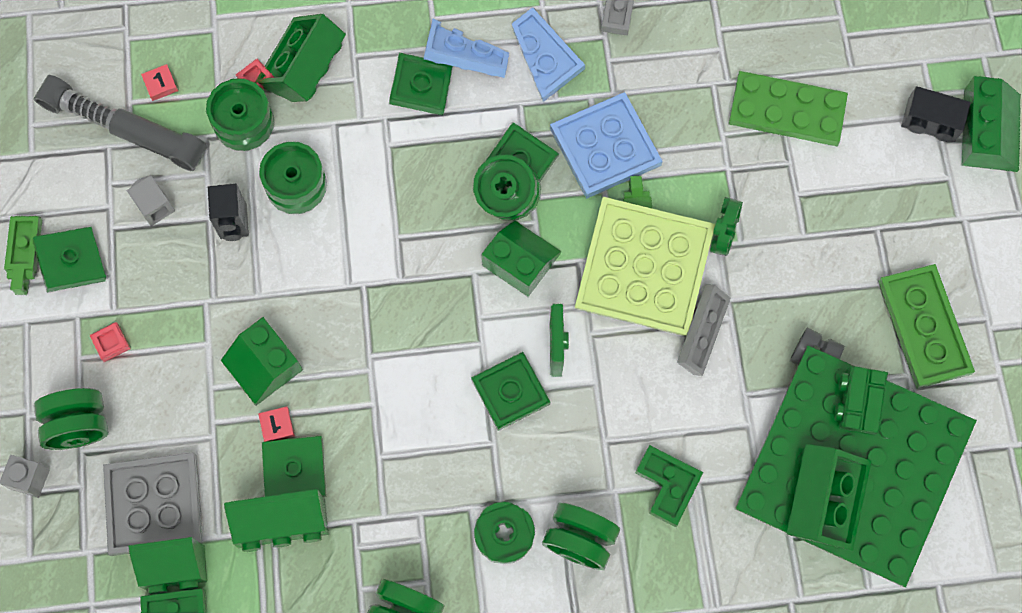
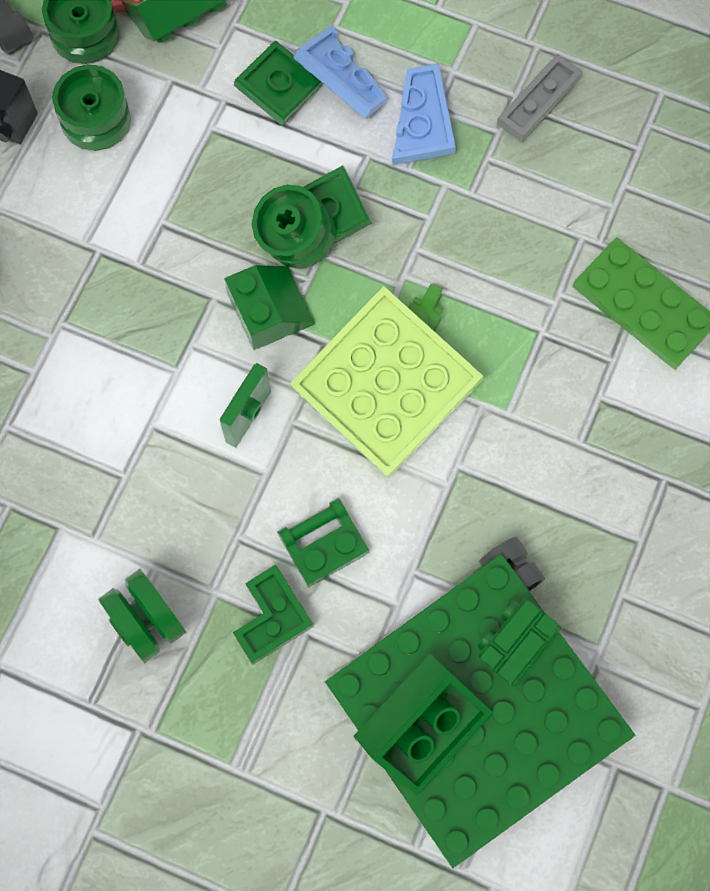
camera: 30 degrees right, 0 degrees up
green plate [471,352,551,431] -> none
green plate [474,502,535,564] -> none
light blue plate [550,92,663,199] -> none
light grey plate [677,284,731,376] -> none
green plate [710,197,743,256] -> none
bright green plate [878,264,975,389] -> none
none -> green plate [277,498,370,588]

